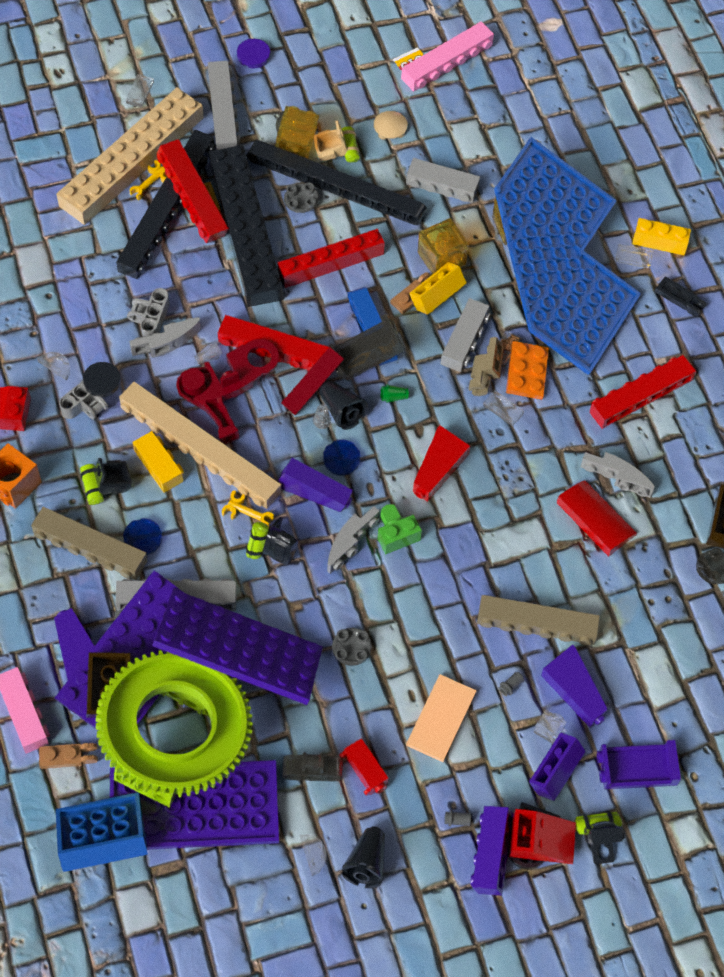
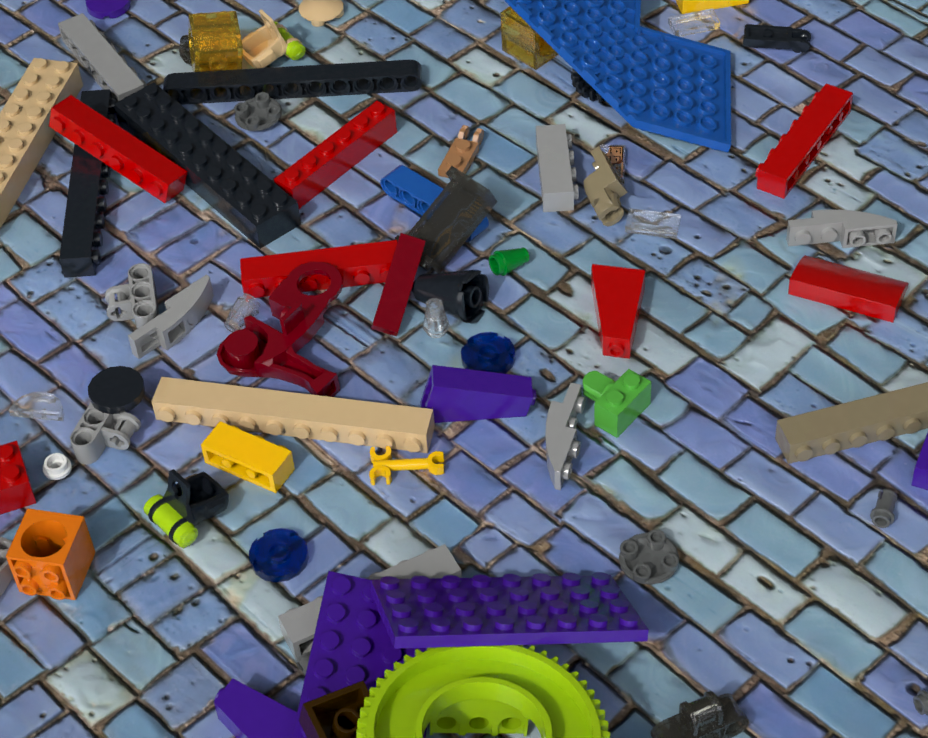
camera: 20 degrees left, 15 degrees down
dark tan brick [31,507,147,580] -> none
yellow bar [129,160,166,200] -> none
black piece [246,516,298,565] -> none
red brick [339,738,389,796] -> none
light grey brick [406,158,480,203] -> none
light nougat tile [406,674,477,762] -> none
yellow brick [409,262,466,315] -> none
clear yellow brick [417,218,469,274] -> none
orange plate [506,341,549,400] -> none
none -> white plate [43,453,72,480]

